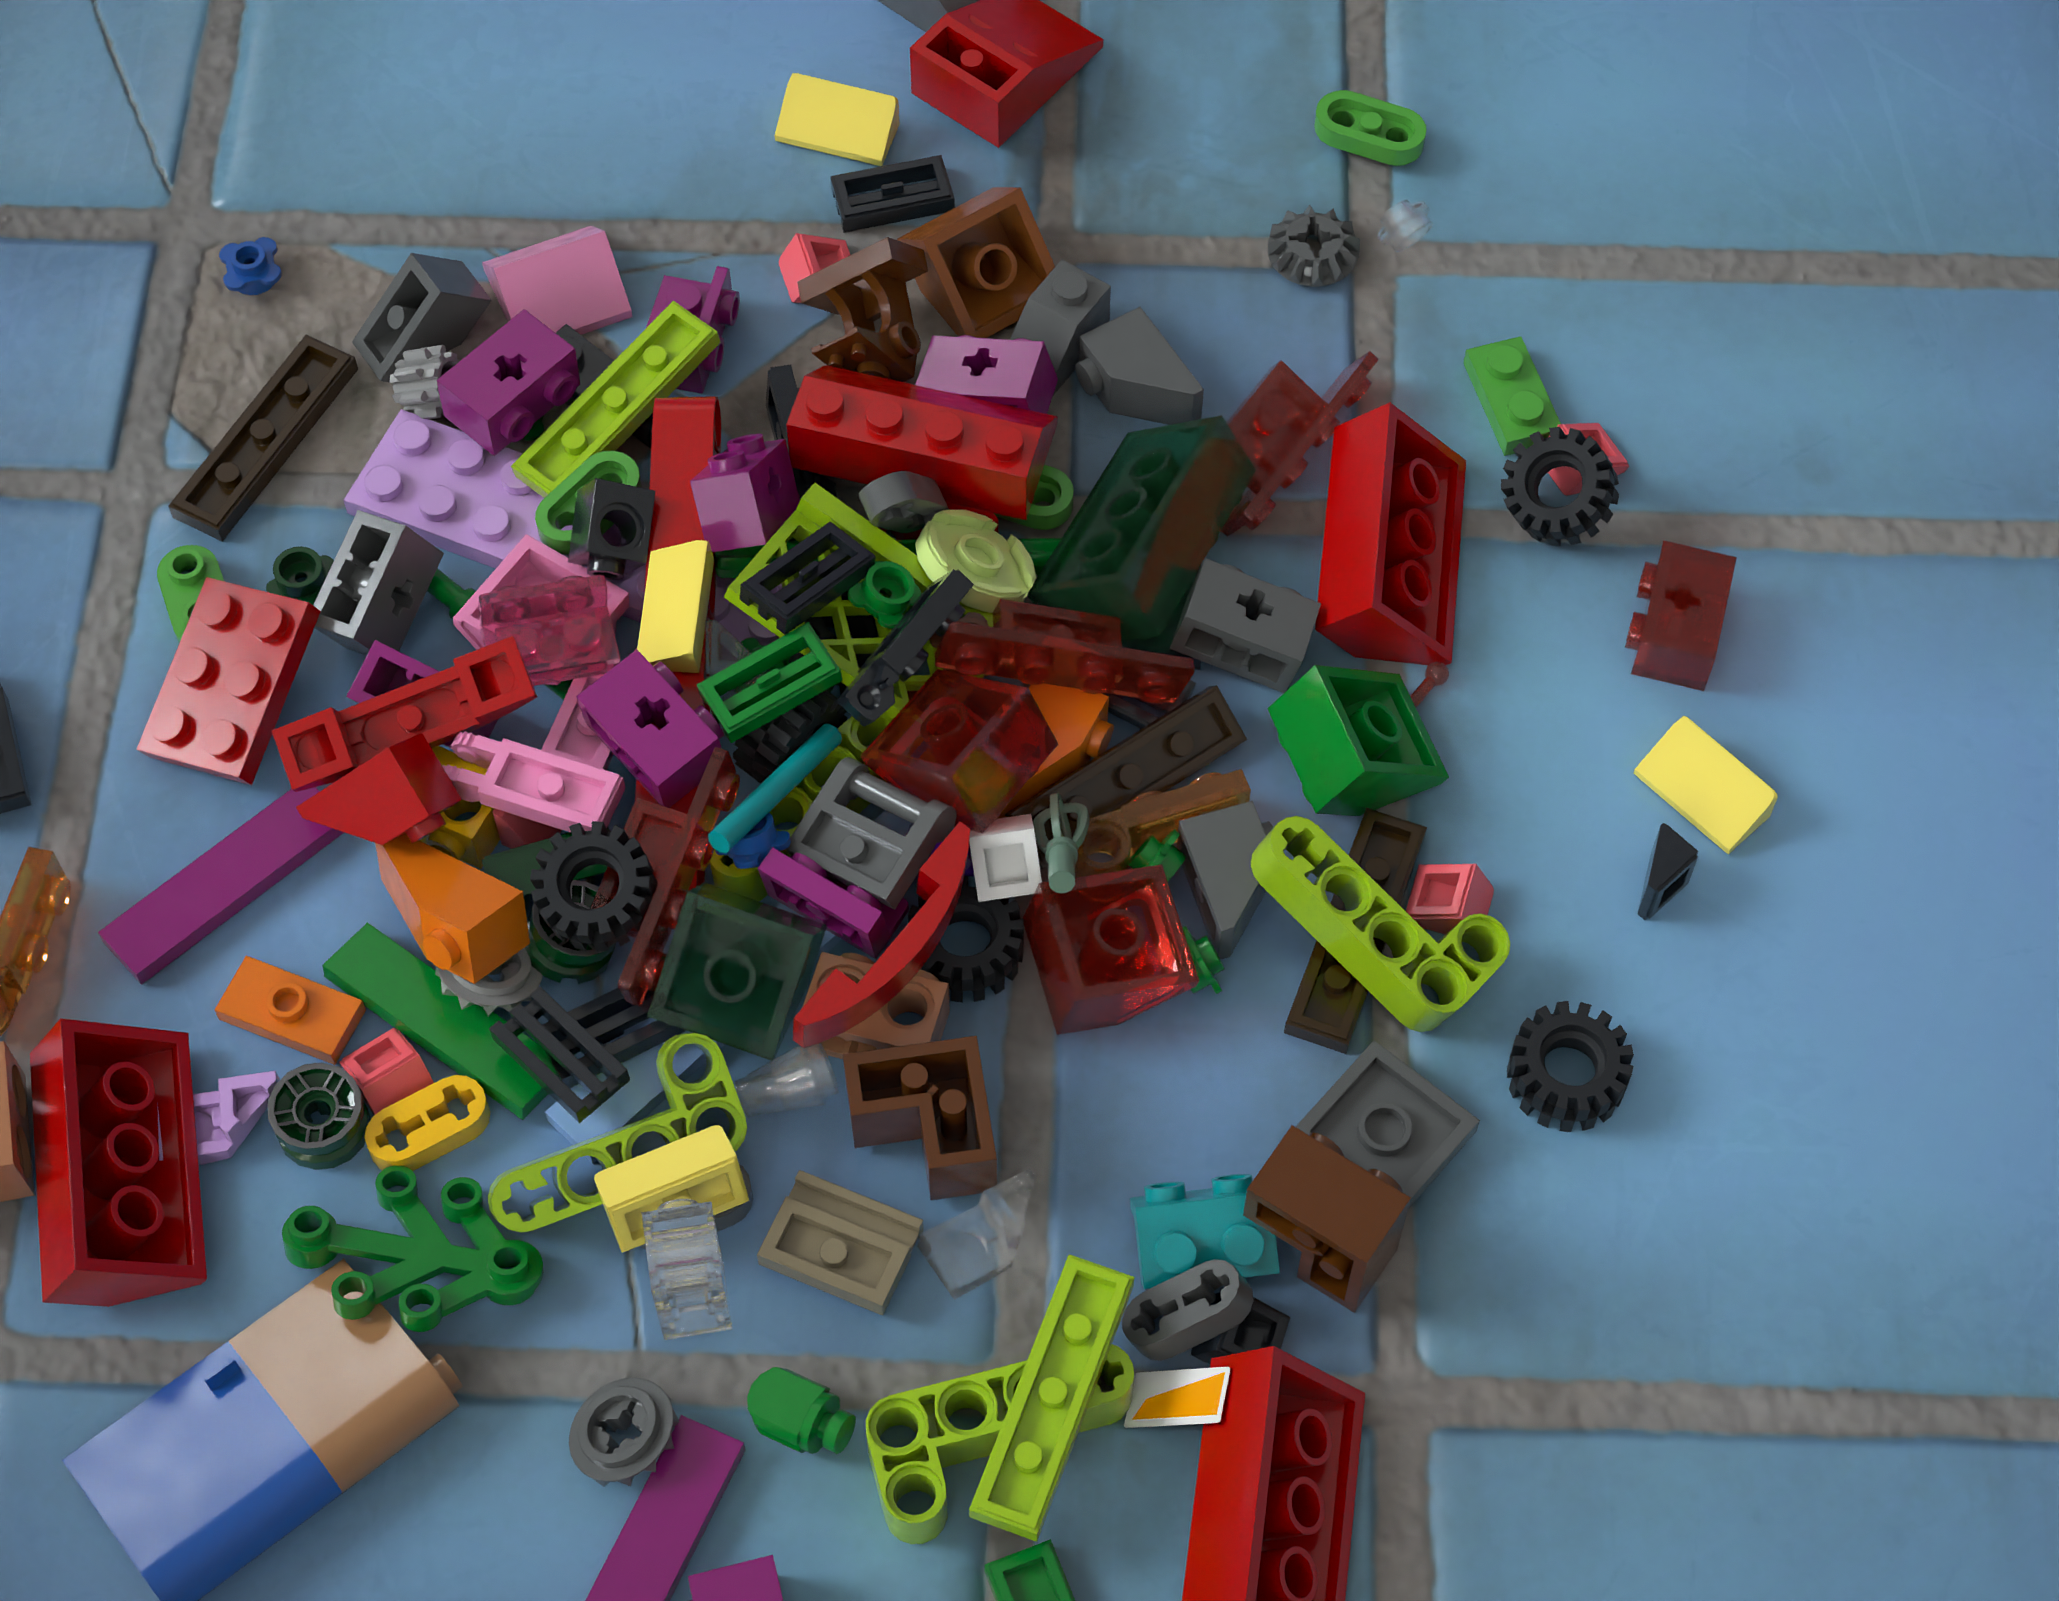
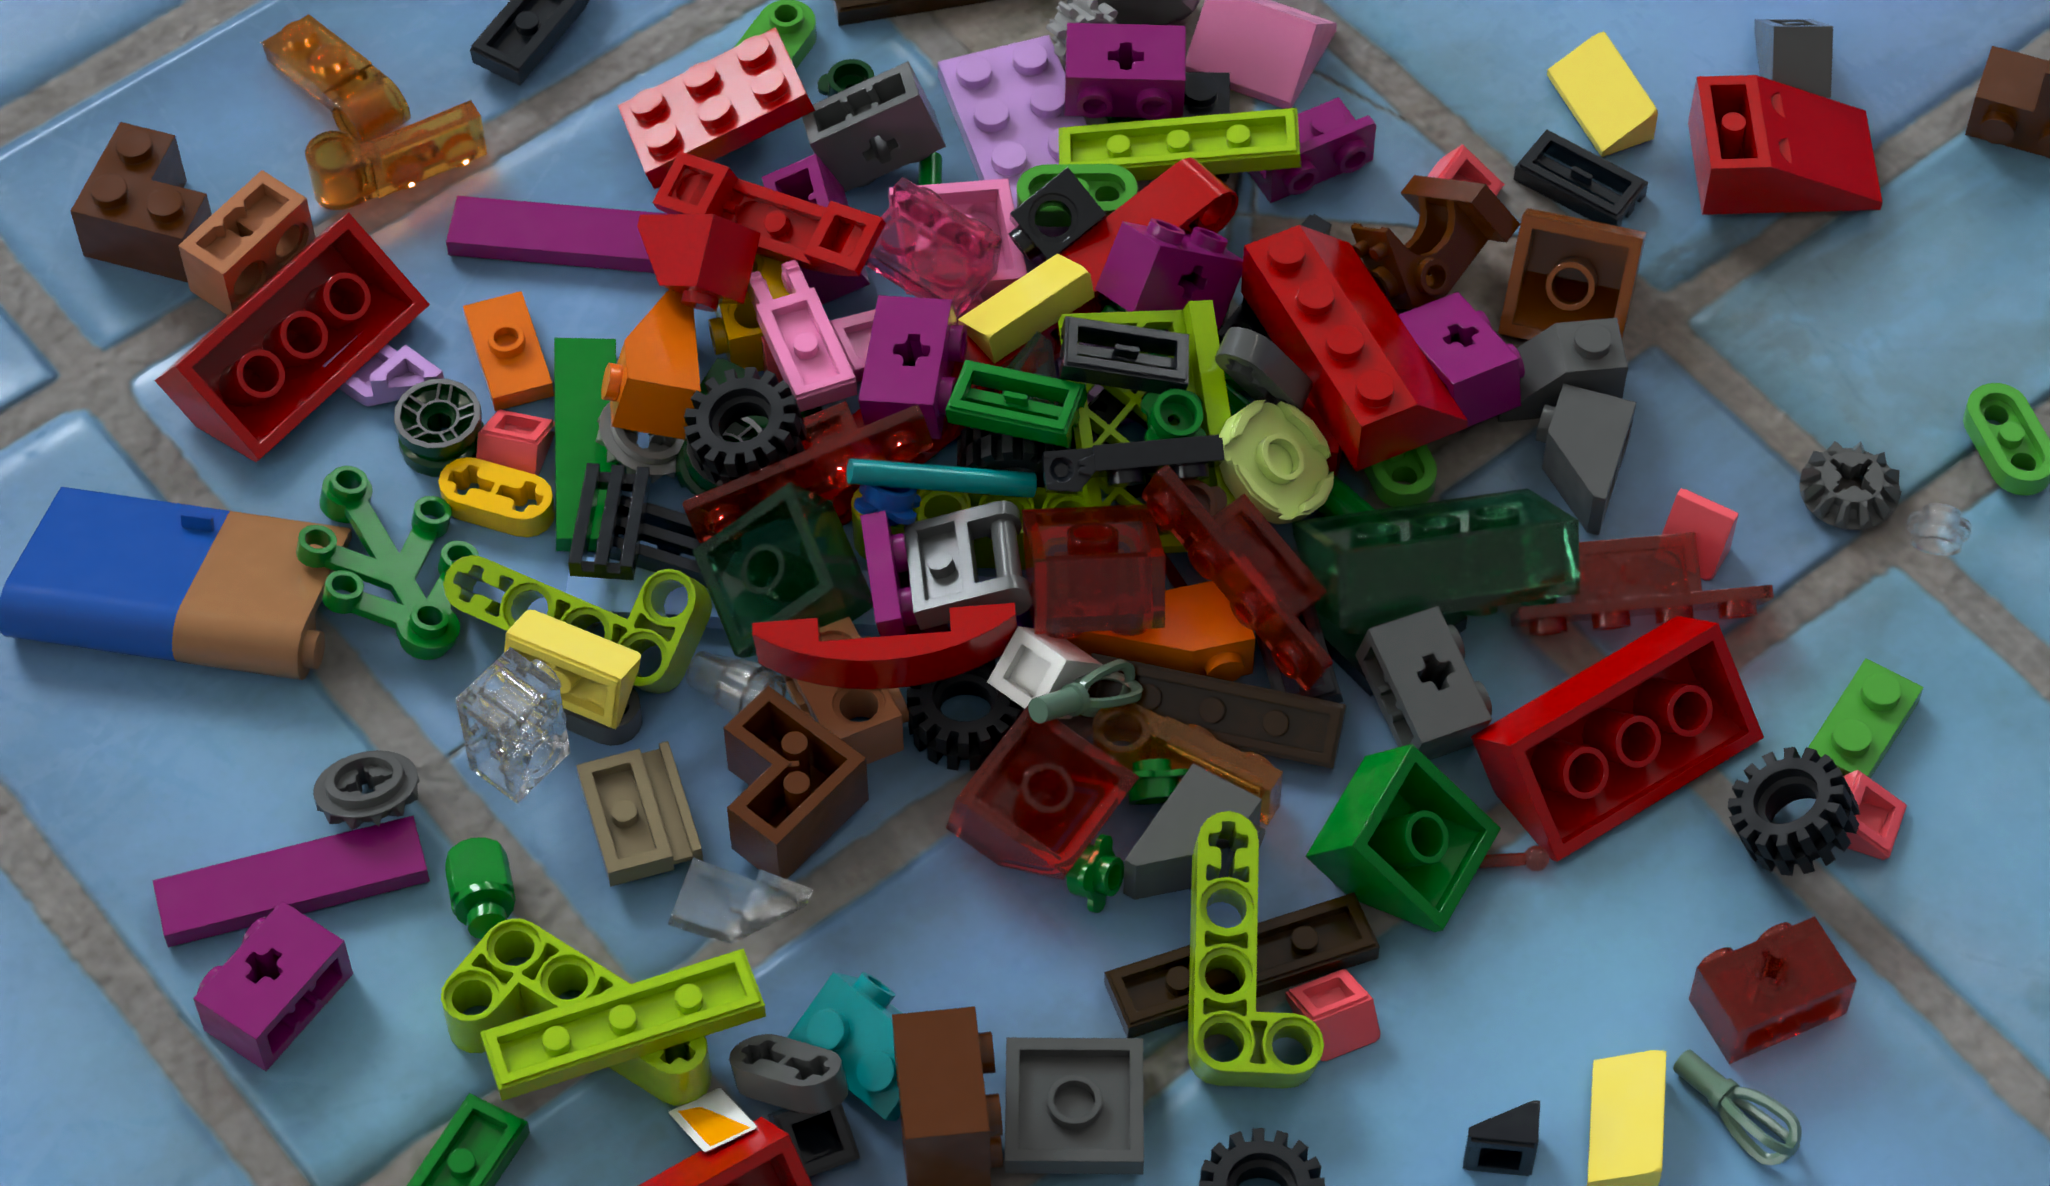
camera: 50 degrees right, 5 degrees down
none -> coral slope [1656,488,1738,581]
none -> sand green piece [1673,1049,1802,1165]

